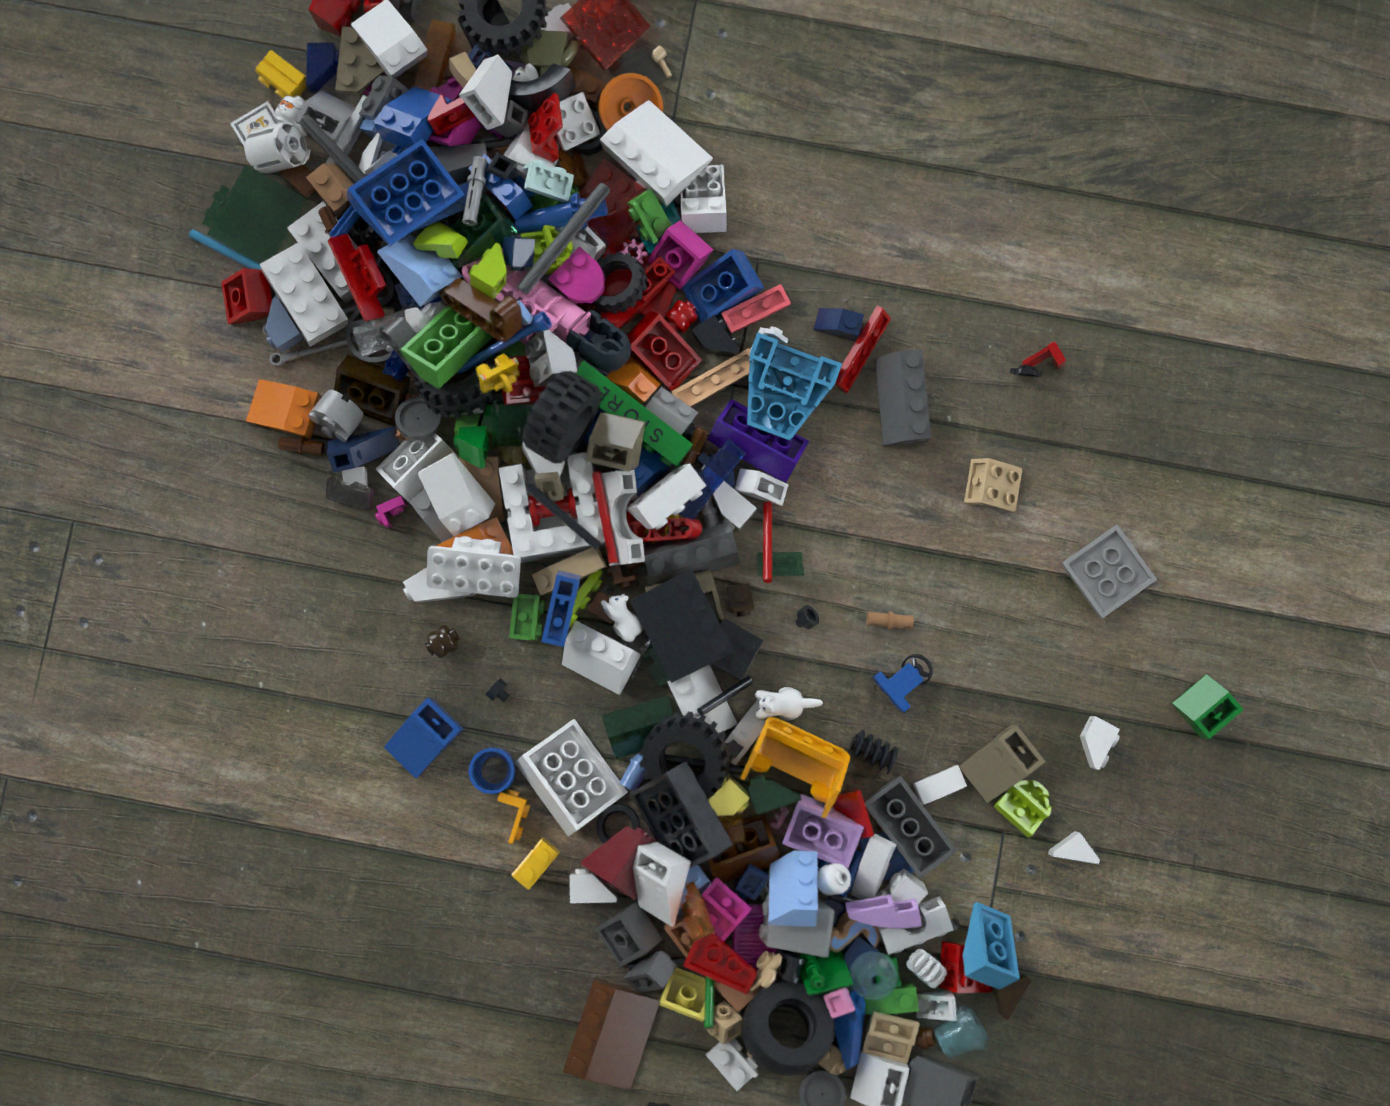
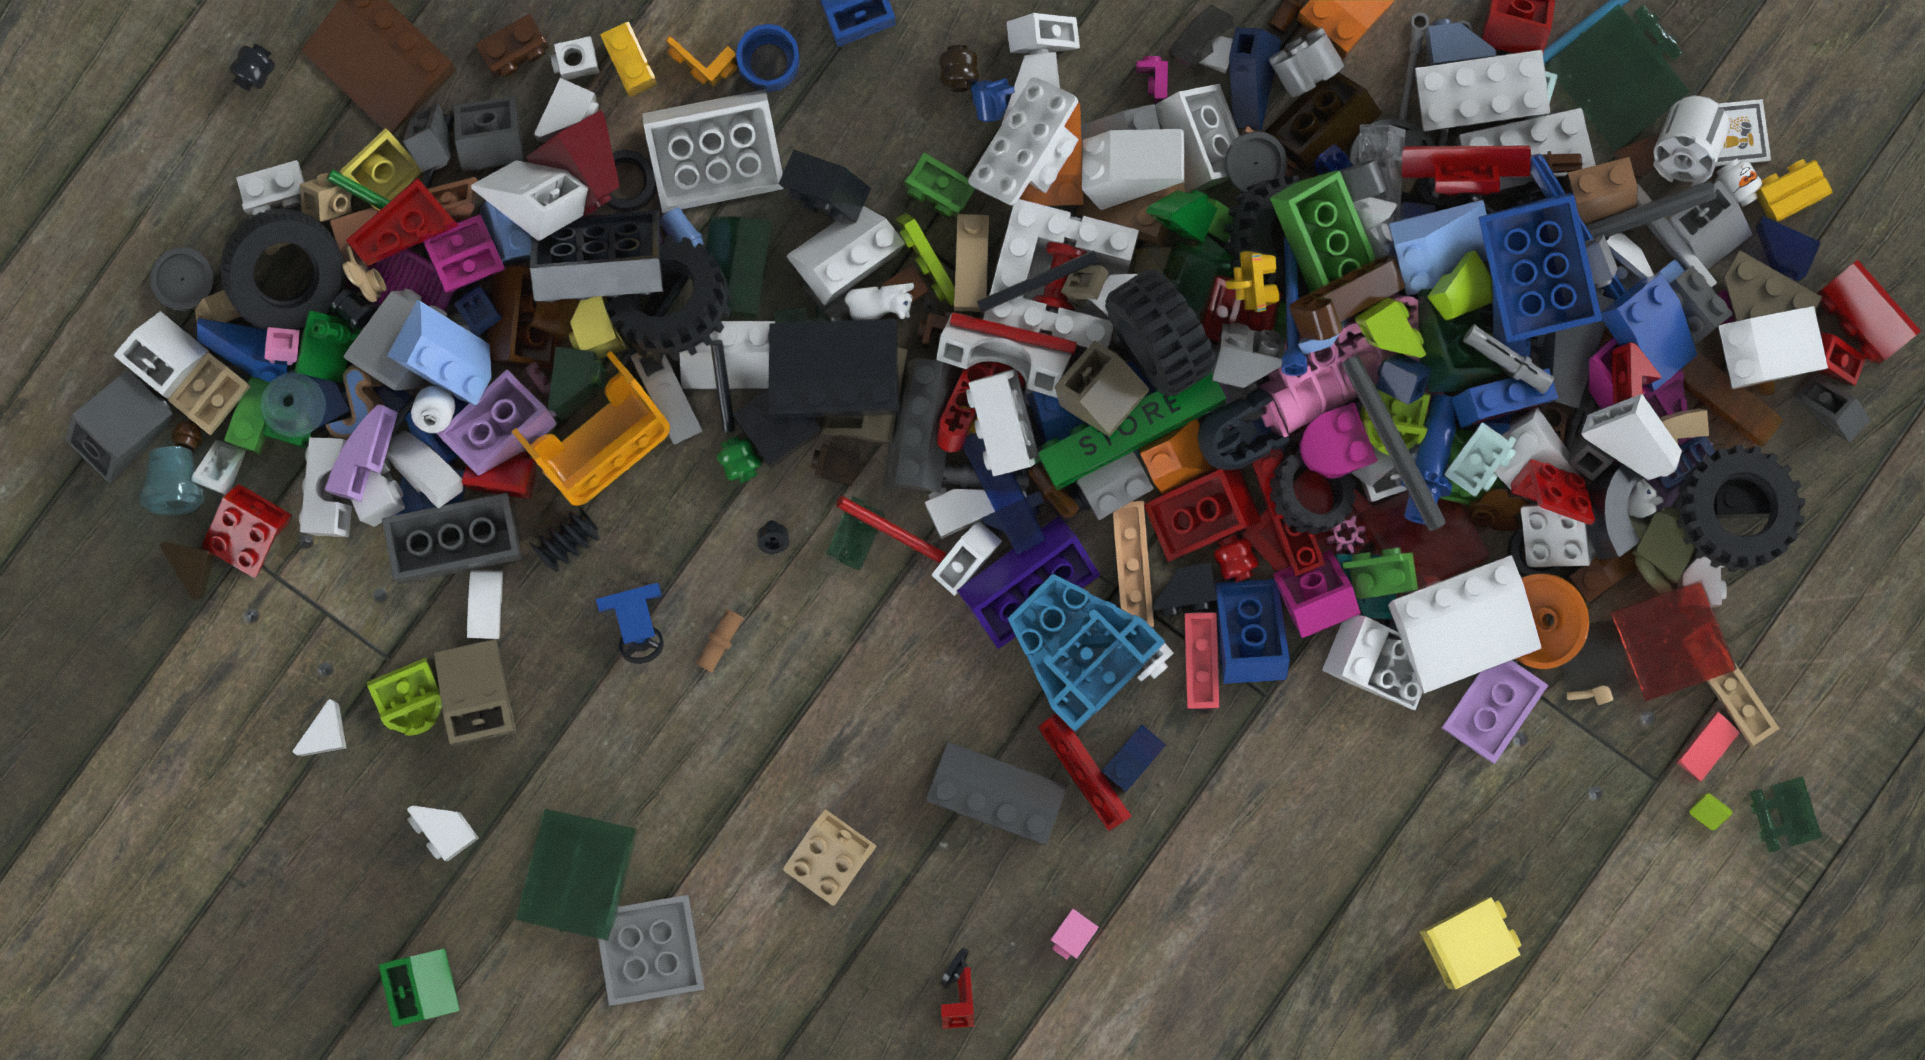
camera: 110 degrees right, 0 degrees up
black slope [486,152,517,181] -> none
black tile [486,678,510,702] -> none
blue slope [542,570,581,647] -> none
clear orange bracket [681,881,715,941] -> none
white animal [755,687,823,721] -> none
white gear [906,949,947,988] -> none
dark azure slope [963,902,1020,990] -> none
none -> reddish brown bracket [475,13,549,78]
none -> clear green piece [516,809,637,941]
none -> white brick [550,36,600,80]
none -> green piece [716,436,762,484]
none -> black piece [778,150,871,223]
none -> blue piece [970,78,1015,122]
none -> white slope [1006,13,1080,54]
none -> bright pink brick [1050,909,1099,960]
none -> light yellow slope [1419,897,1521,990]
none -> lavender plate [1441,660,1548,764]

